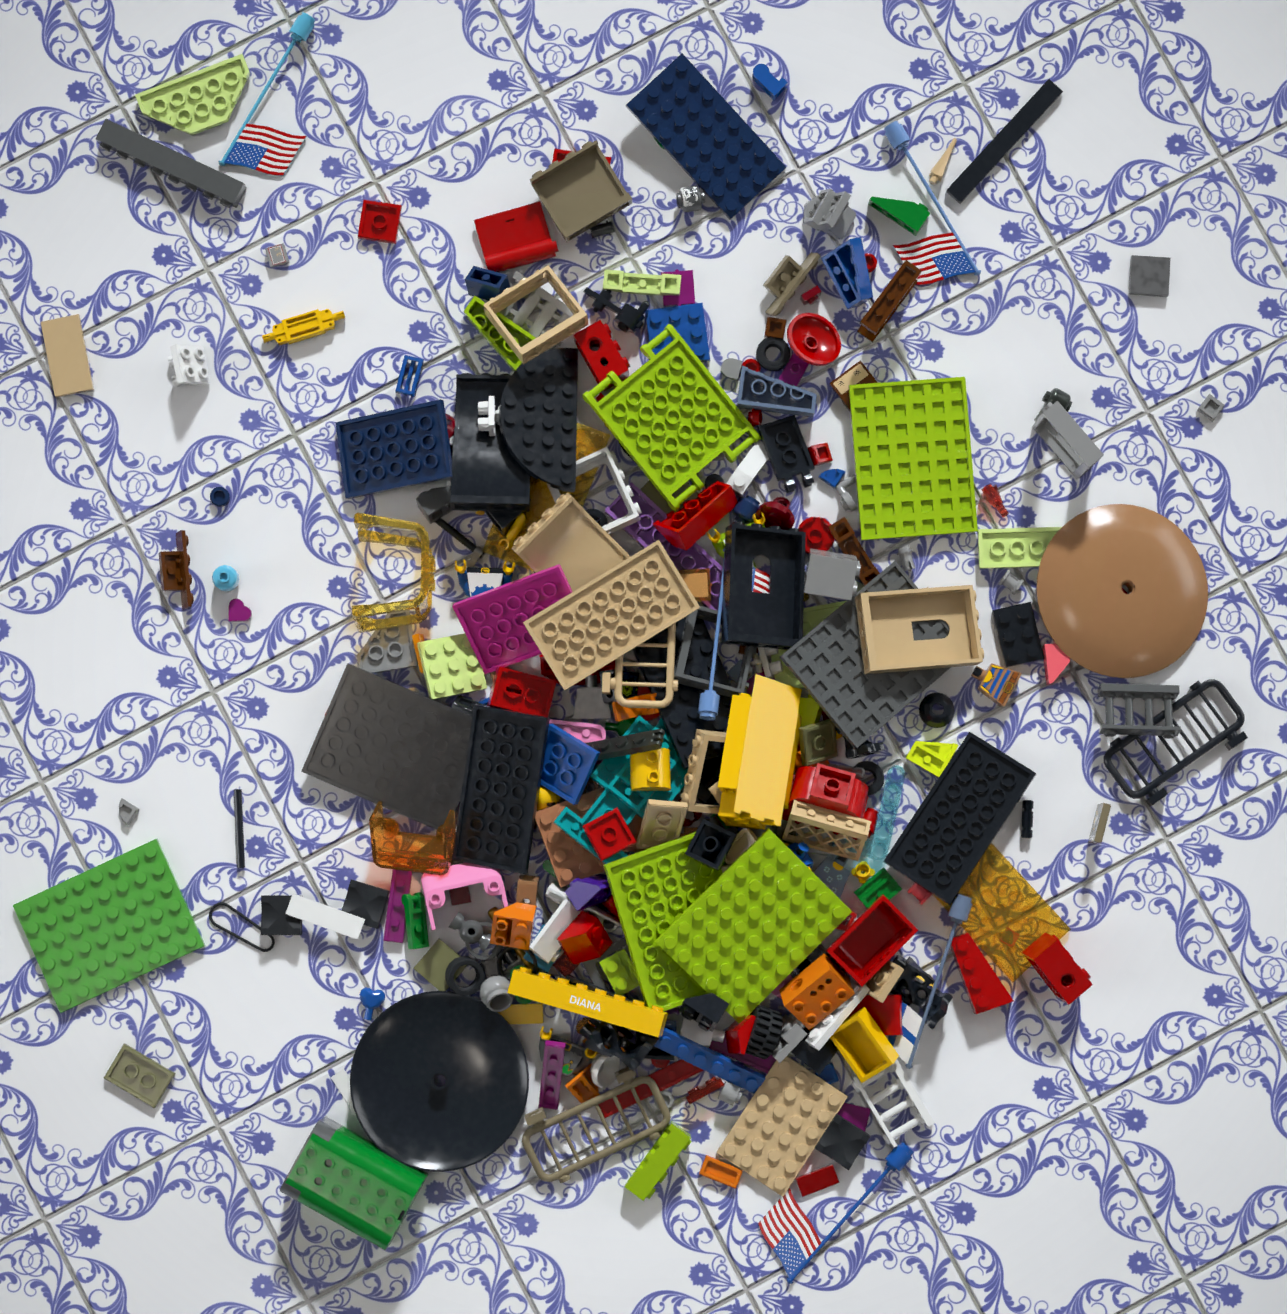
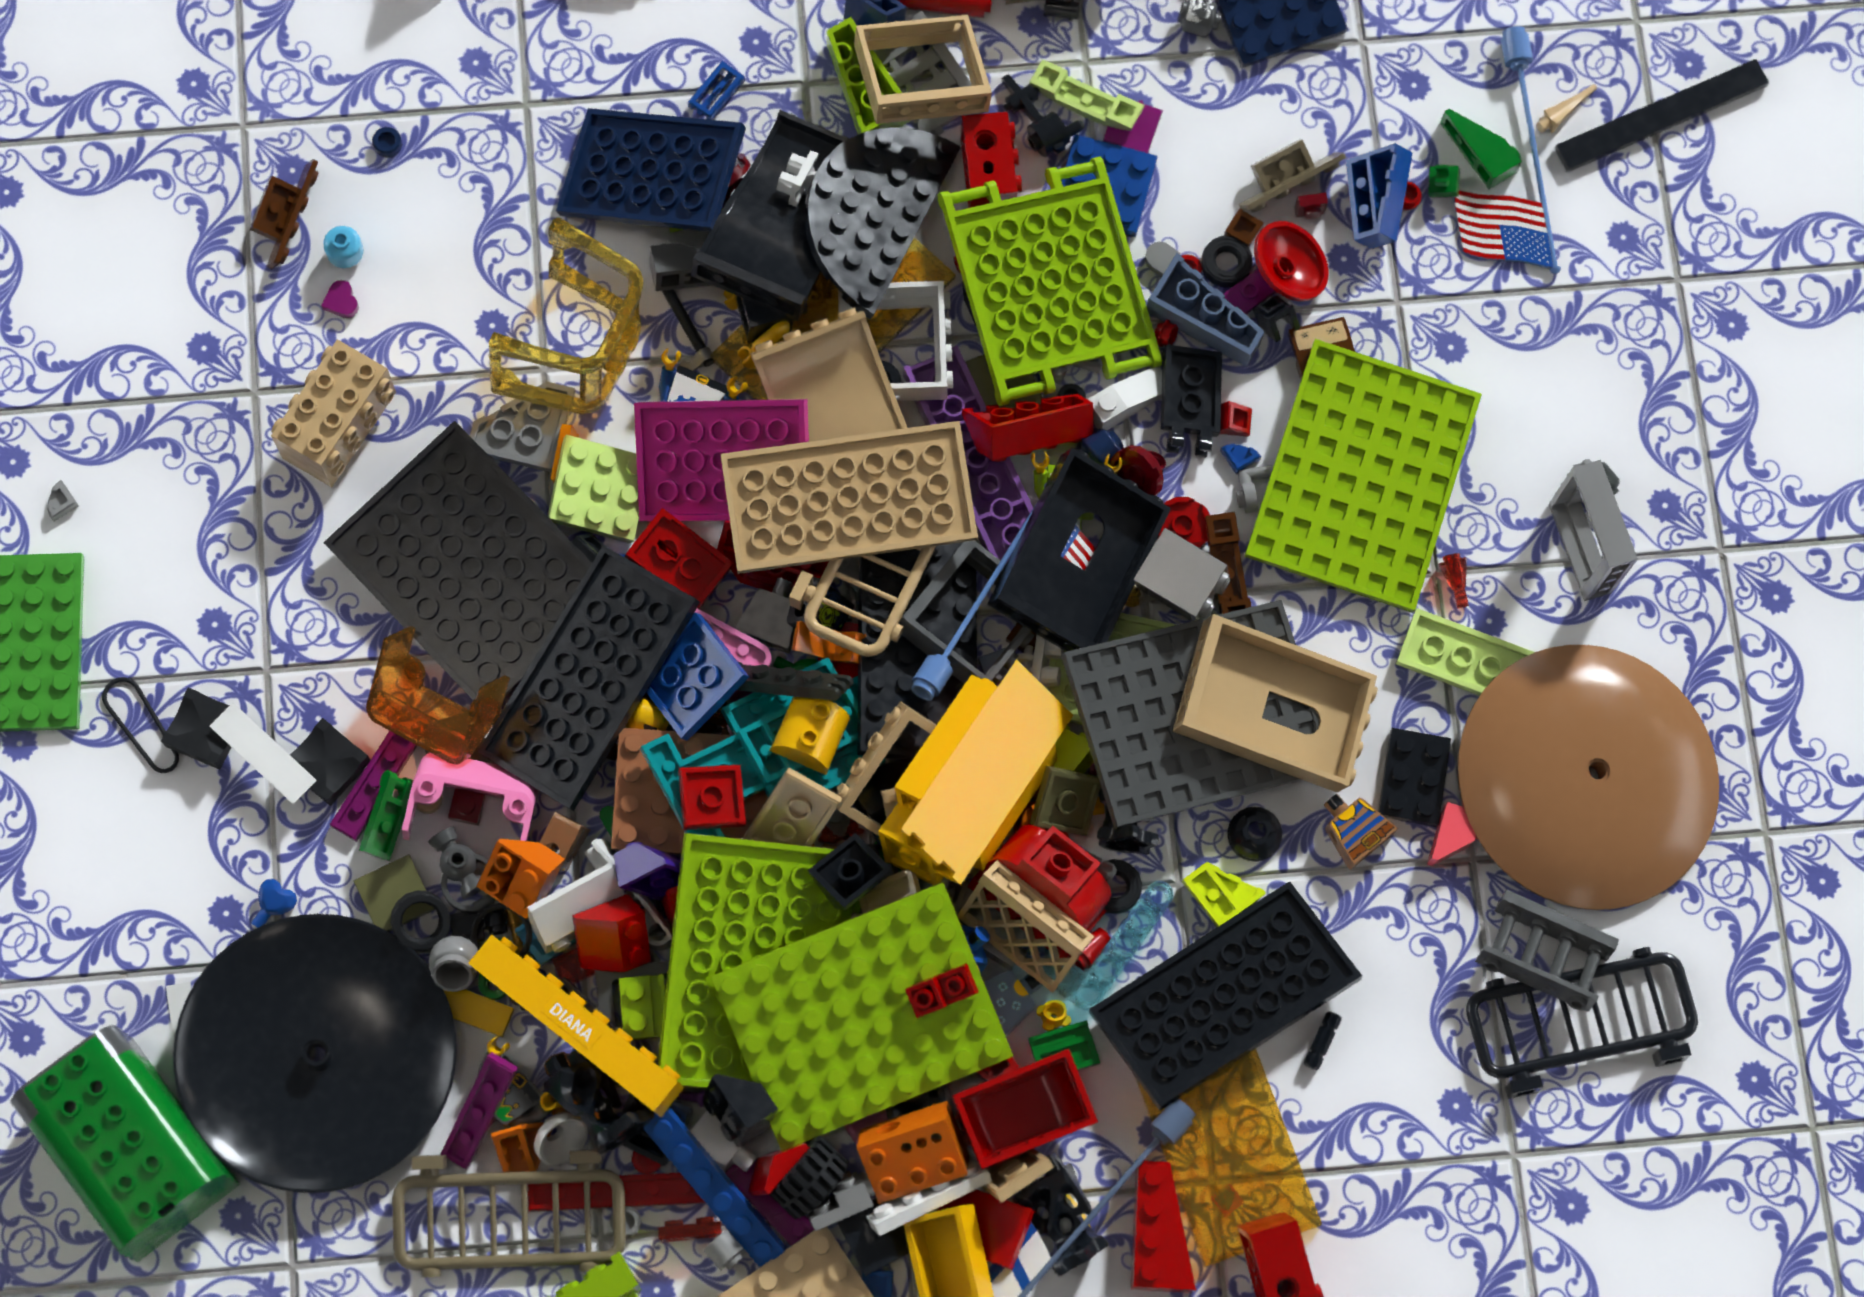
camera: 15 degrees right, 10 degrees down
black bar [234,789,245,868] -> none
clear orange piece [678,568,712,602] -> none
light grey piece [803,189,856,239] -> none
reddish brown fence [857,260,922,343] -> none
light grey pin [897,546,915,571] -> none
coral bush [907,883,932,905] -> none
light grey bush [998,570,1024,595] -> none
dark tan tile [1088,803,1111,844] -> none
flat silver tile [1129,255,1171,297] -> none
light grey tile [1197,394,1225,422] -> none
none -> tan brick [271,339,396,487]
none -> red slope [905,963,979,1018]
none -> black window [1253,295,1301,342]
none -> green tile [1428,165,1460,197]

